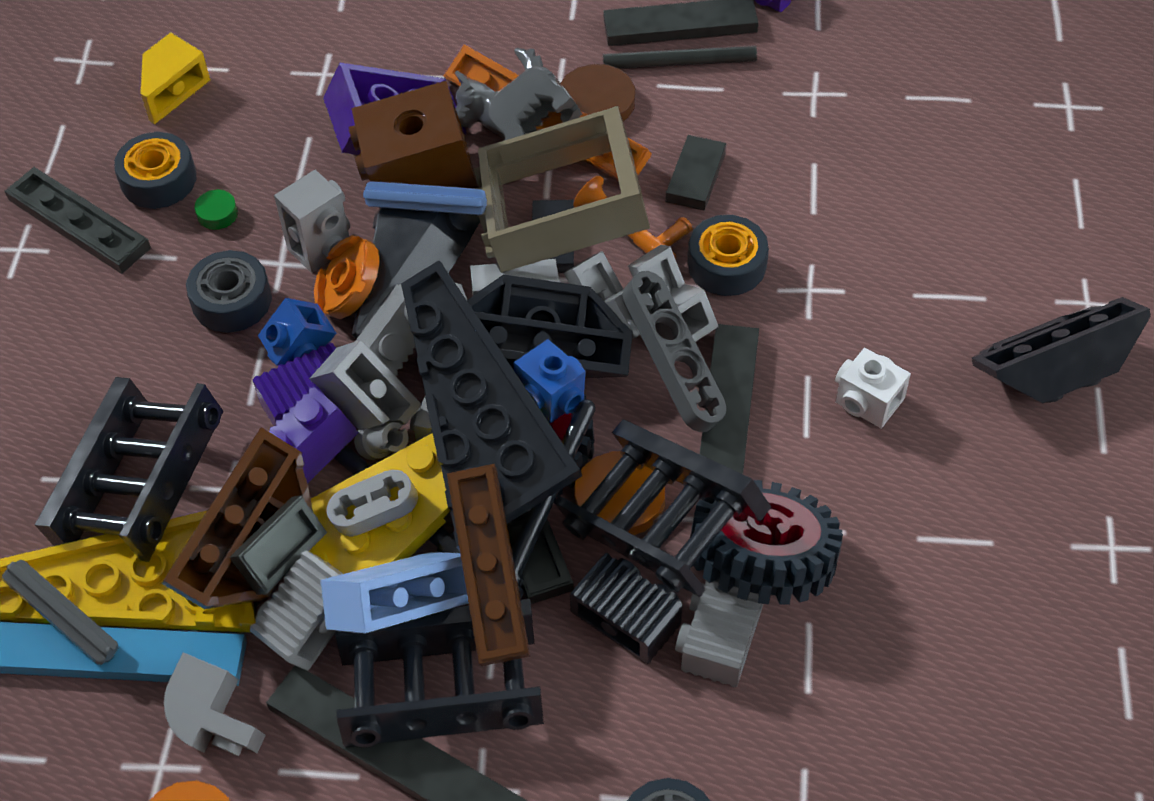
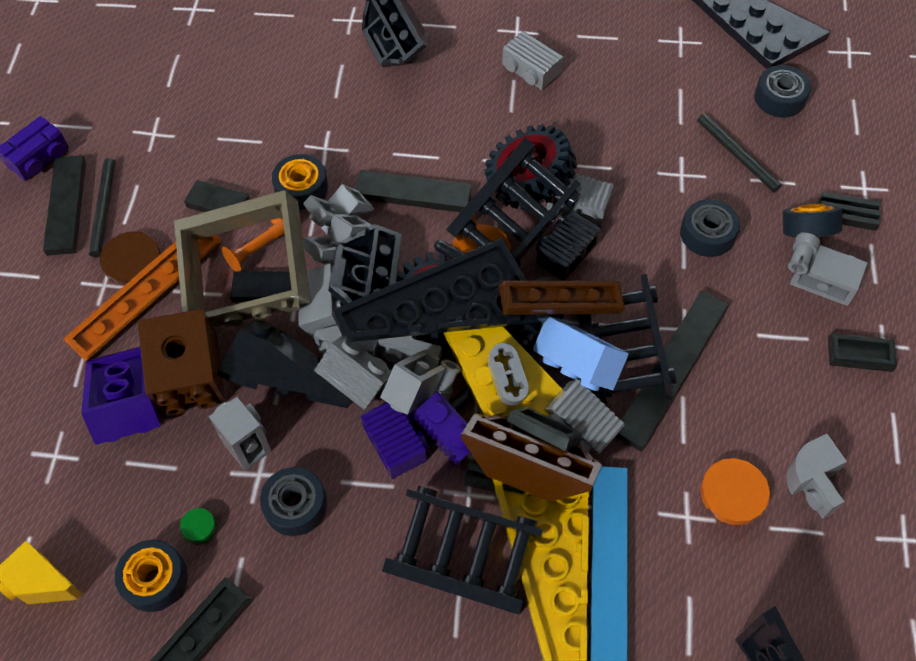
camera: 90 degrees left, 5 degrees up
dark grey axle [2,560,119,665] -> none
light grey brick [164,652,266,756] -> none
blue brick [258,298,337,366] -> none
orange tile [314,235,380,319] -> none
medium blue axle [363,181,487,215] -> none
dark grey animal [455,48,582,141] -> none
blue brick [514,339,586,423] -> none
dark grey beam [623,271,726,432] -> none
white brick [835,347,911,429] -> none
none -> light grey brick [502,31,564,90]

